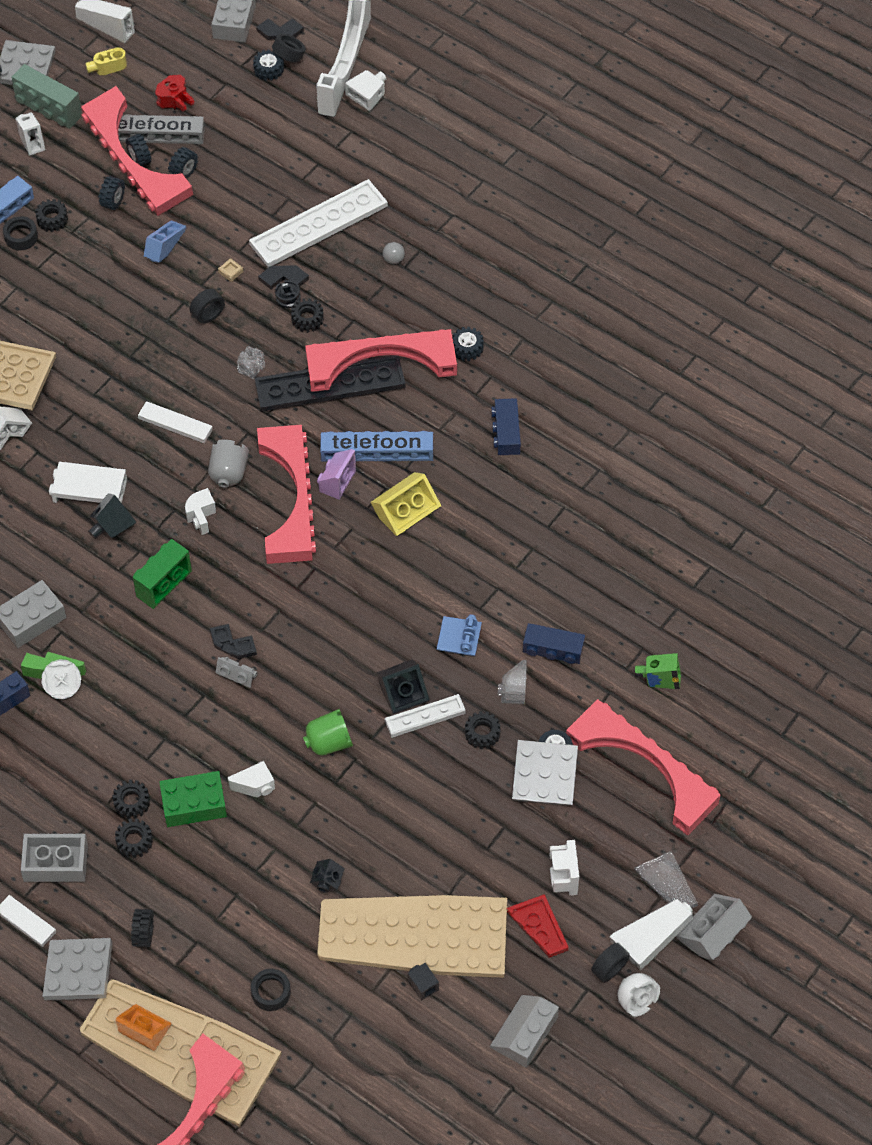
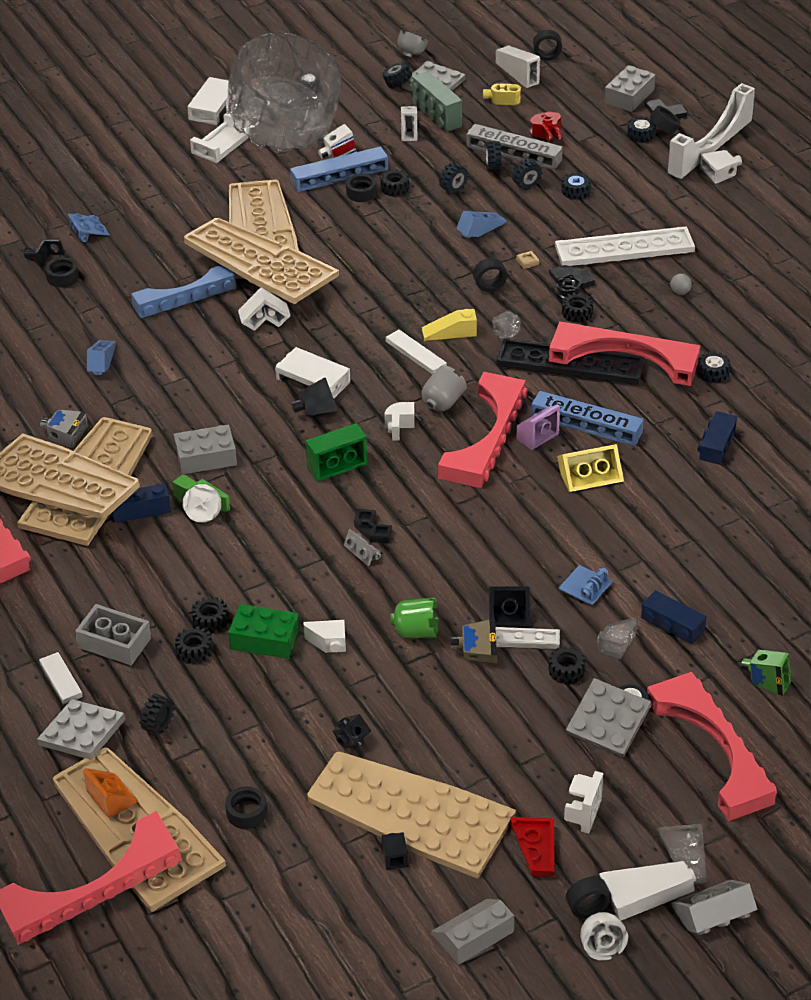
camera: 25 degrees right, 15 degrees down
coral arch [81,86,193,216] -> none
none -> light yellow slope [422,309,477,341]
none -> dark tan torso [451,619,497,663]
none -> black wheel [561,172,591,200]

